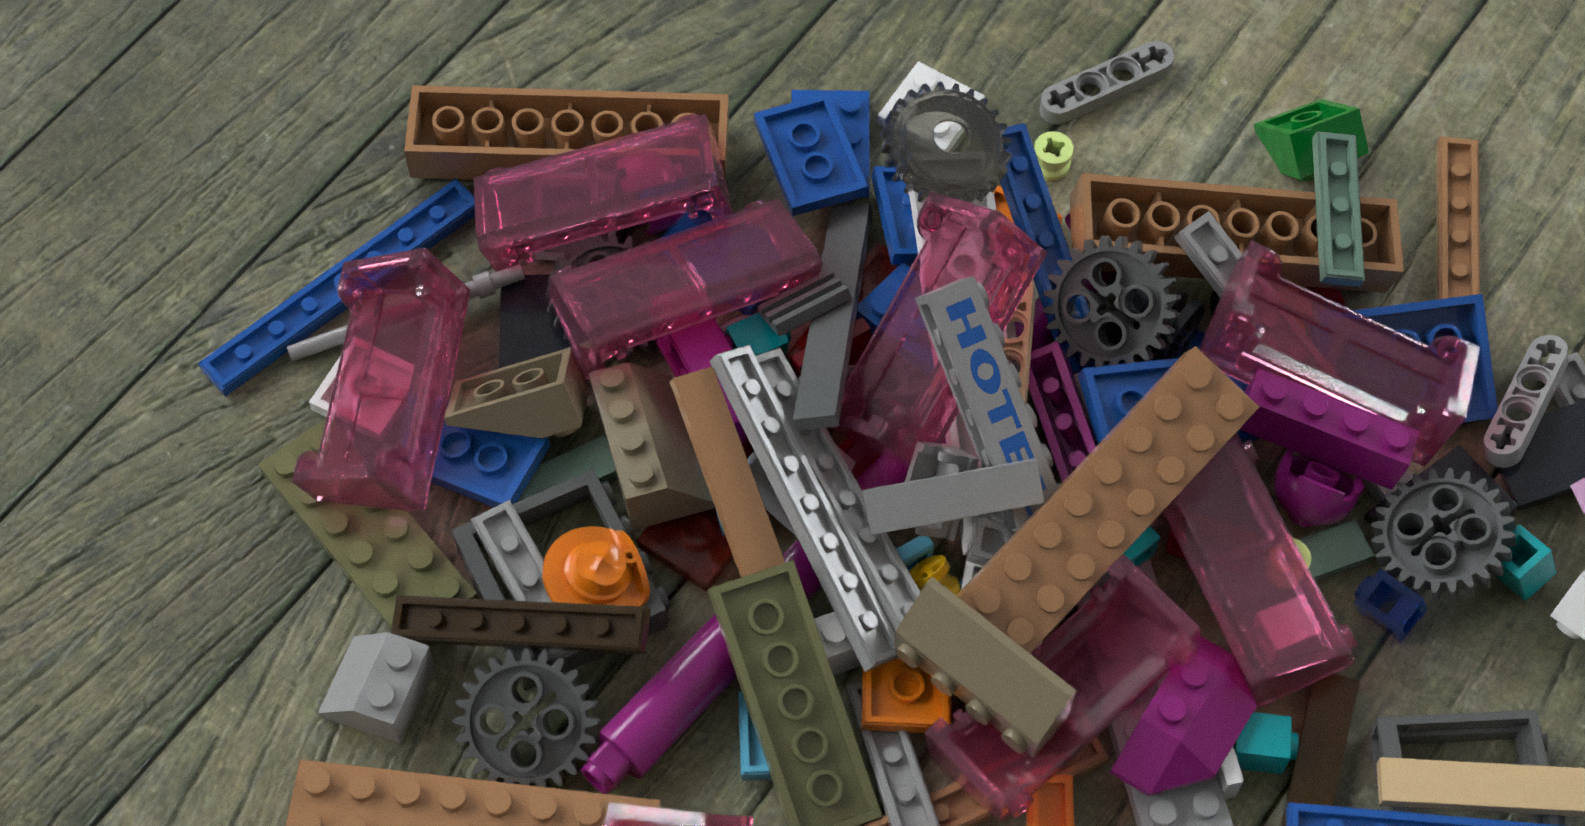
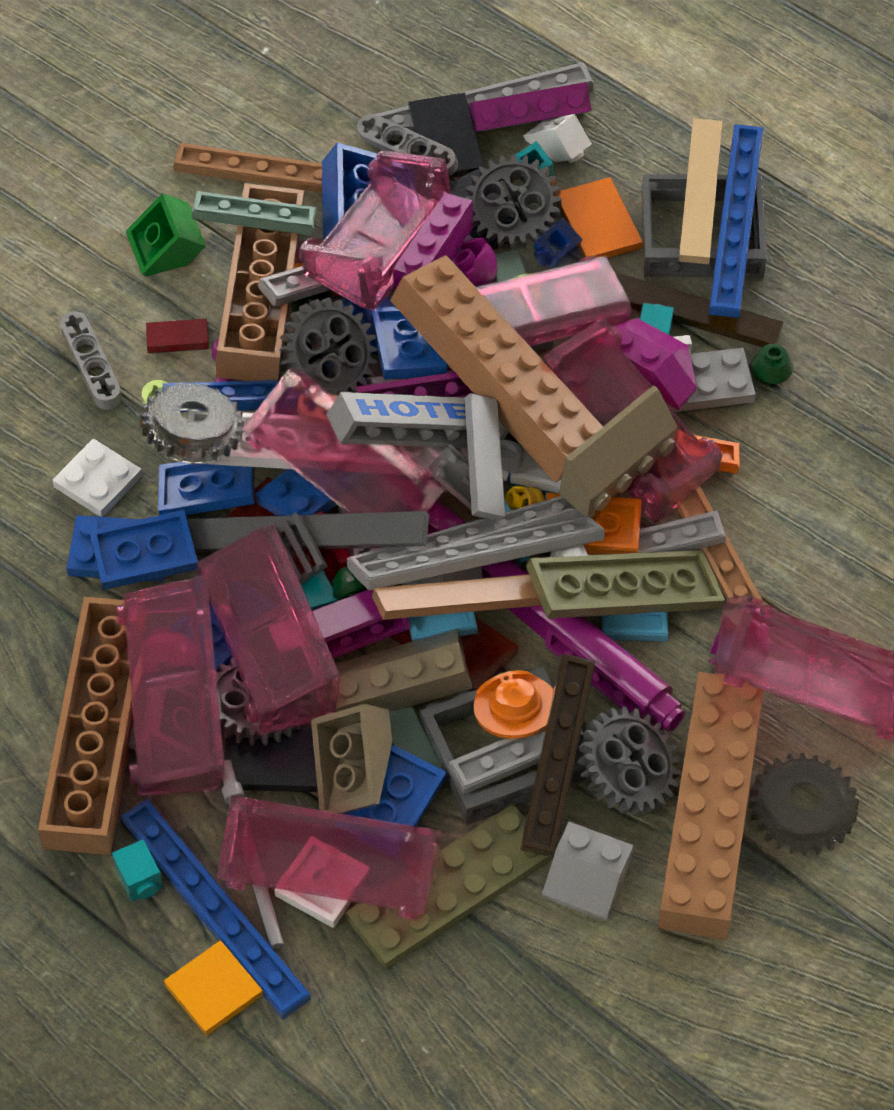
camera: 85 degrees left, 5 degrees down
none -> teal brick [112,839,163,902]
none -> dark red tile [146,318,209,353]
none -> light orange tile [164,940,263,1036]
none -> orange tile [557,177,643,264]

